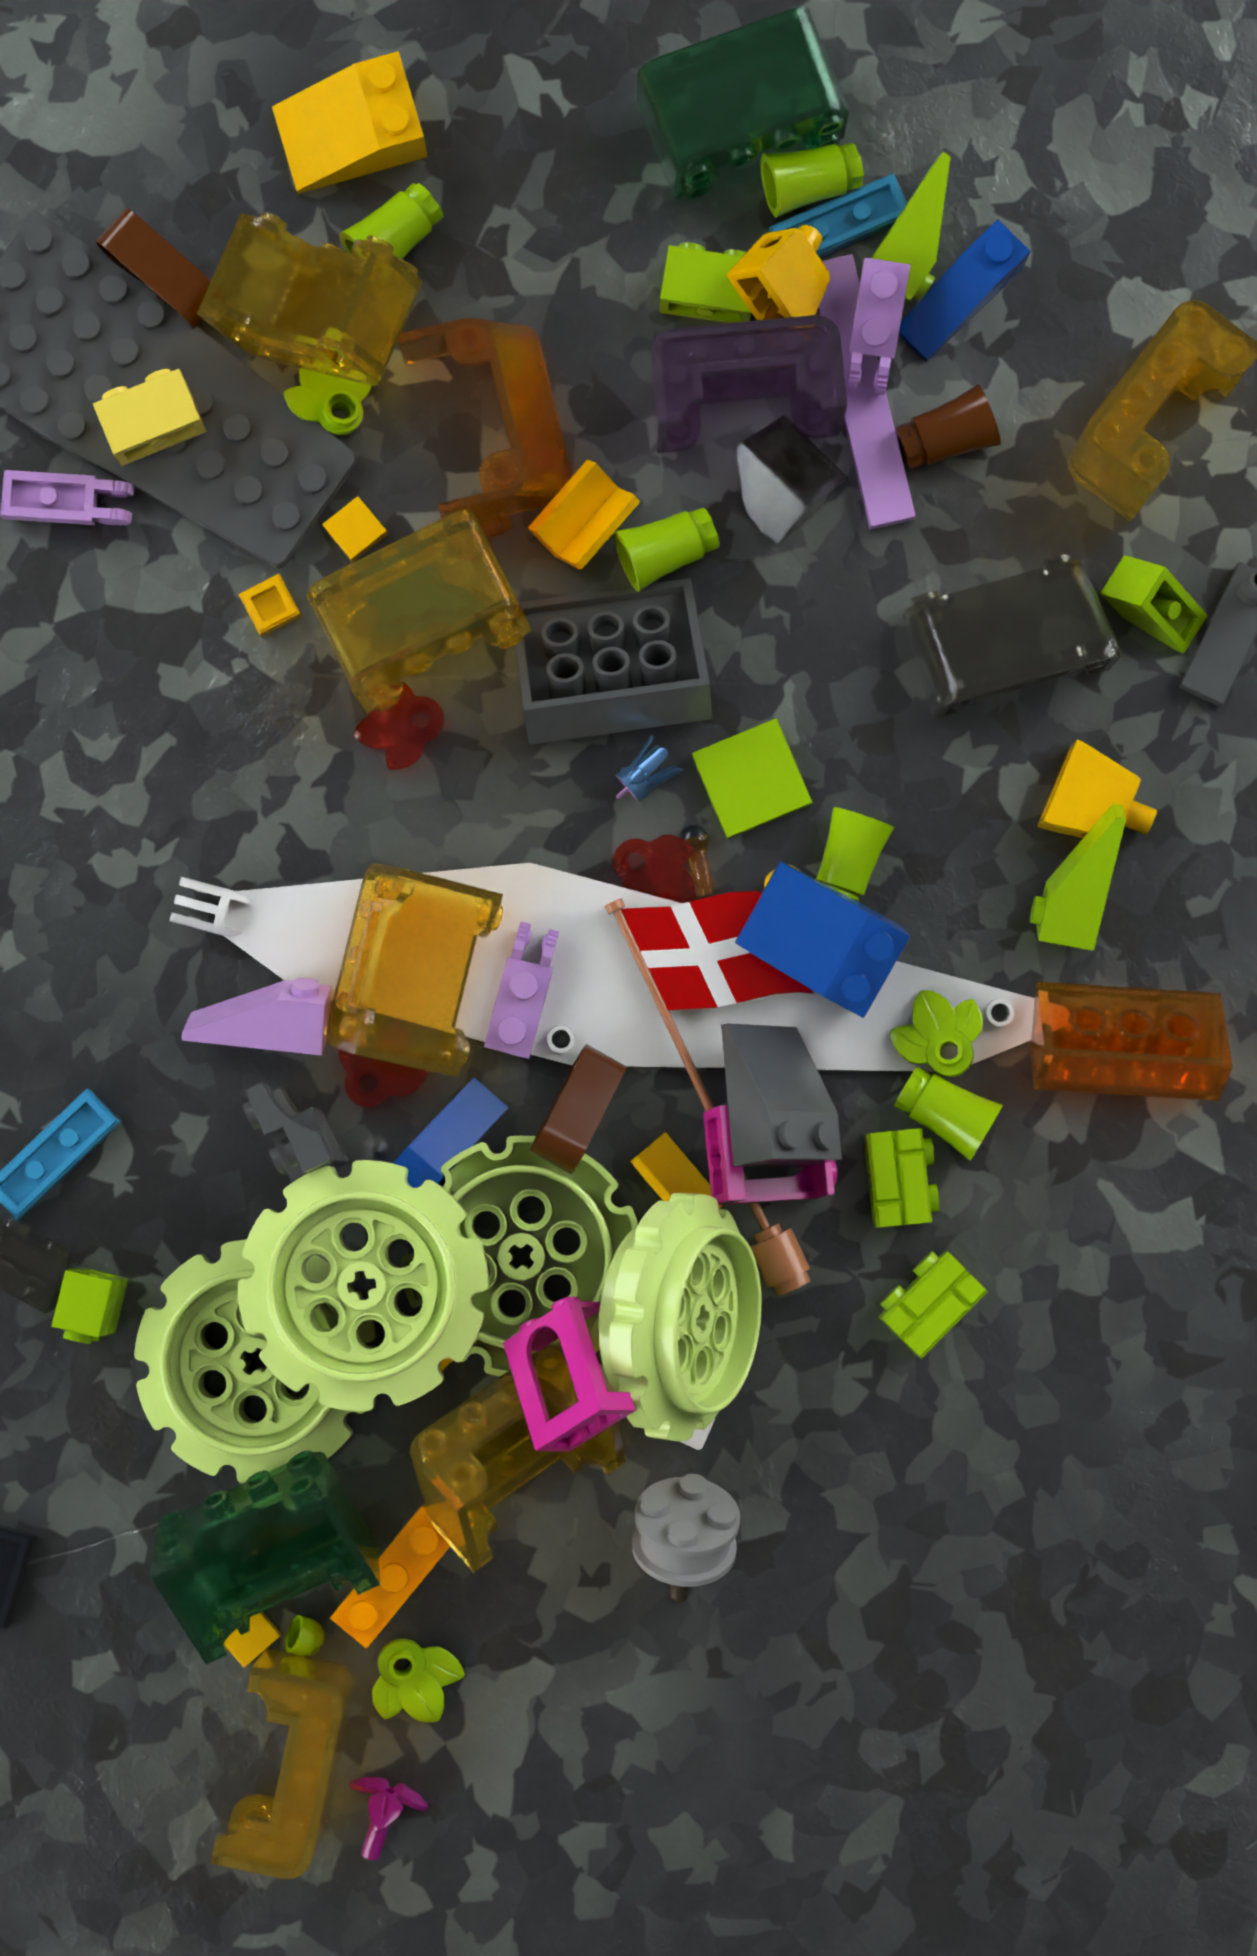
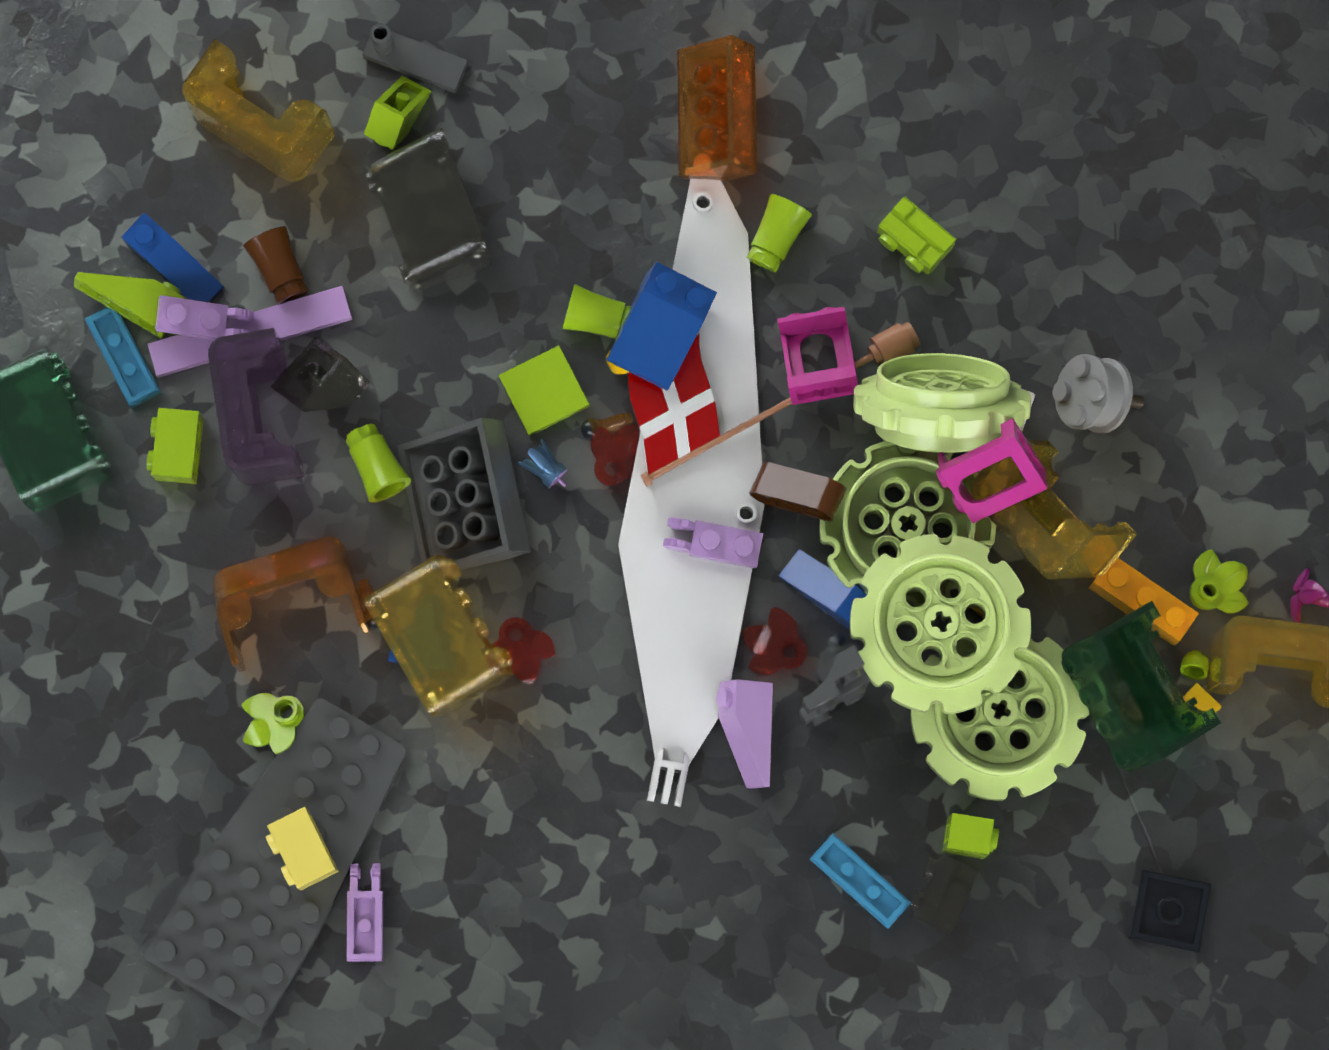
camera: 90 degrees left, 5 degrees down
reddish brown beam [95,208,224,329] -> none
clear yellow windscreen [197,213,423,386] -> none
yellow tile [238,574,302,638] -> none
yellow slope [272,51,428,194] -> none
yellow tile [322,496,388,563] -> none
clear yellow windscreen [326,863,503,1077] -> none
lime plant [339,183,443,284] -> none
yellow panel [528,459,640,569] -> none
yellow panel [630,1132,723,1209] -> none
dark grey slope [721,1023,842,1167] -> none
yellow torso [726,225,830,341] -> none
lime plant [760,143,864,218] -> none
lime brick [863,1128,939,1228] -> none
lime plate [890,989,983,1077] -> none
lime slope [1030,803,1126,951] -> none
yellow torso [1037,739,1157,838] -> none

